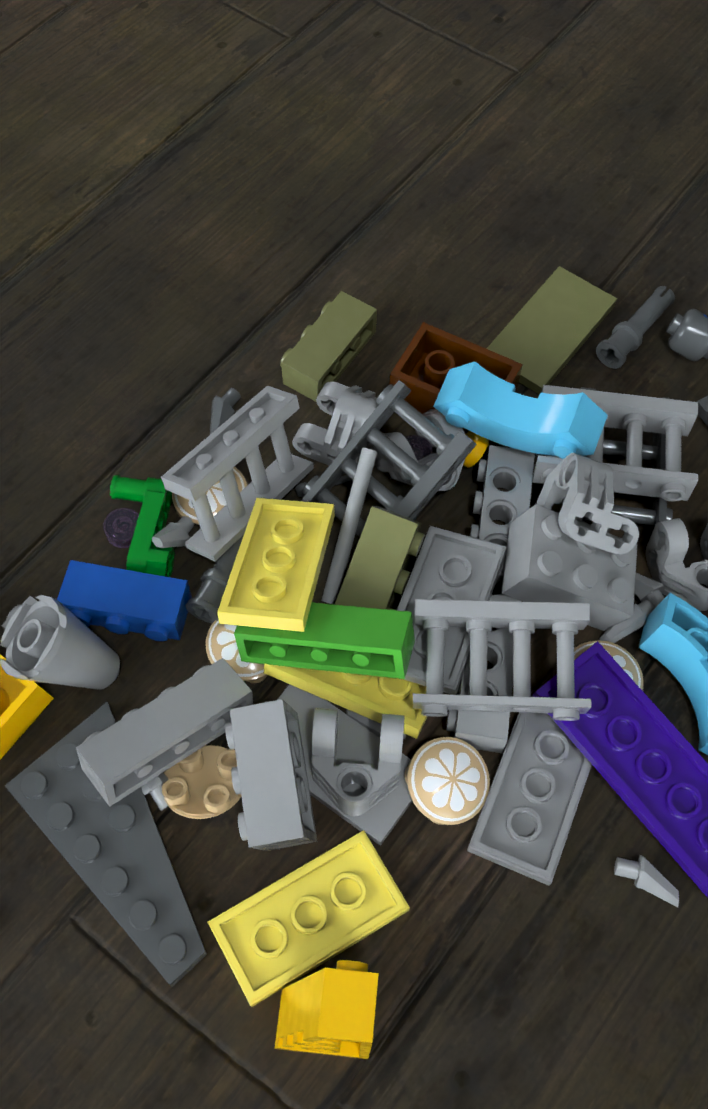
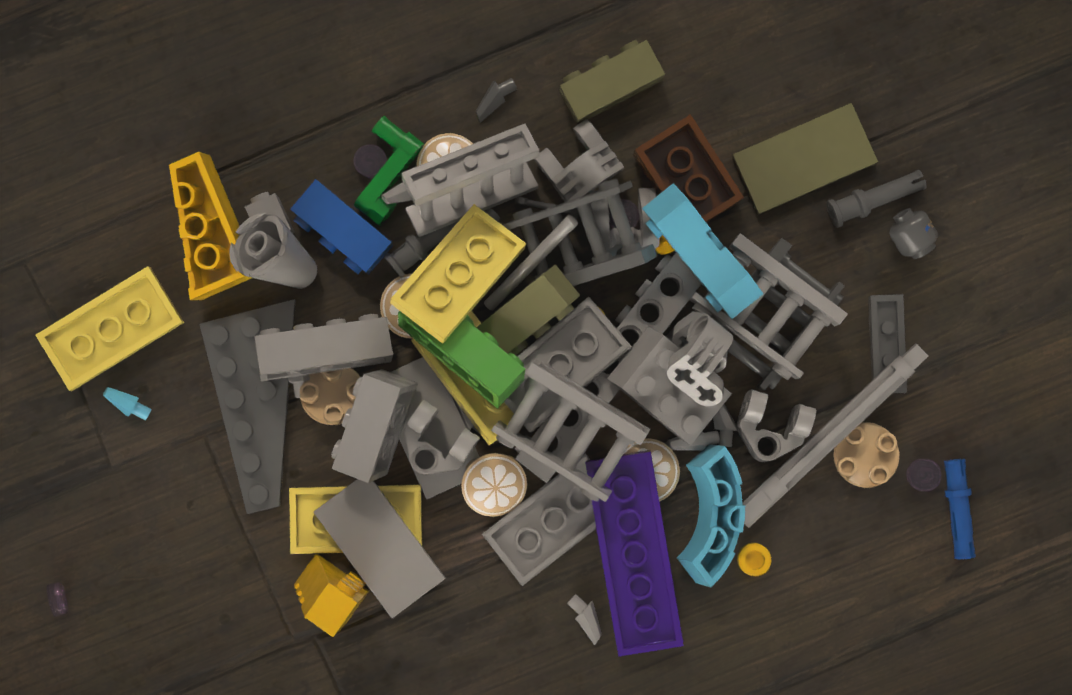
camera: 25 degrees right, 25 degrees up
none -> light grey tile [313,479,445,618]

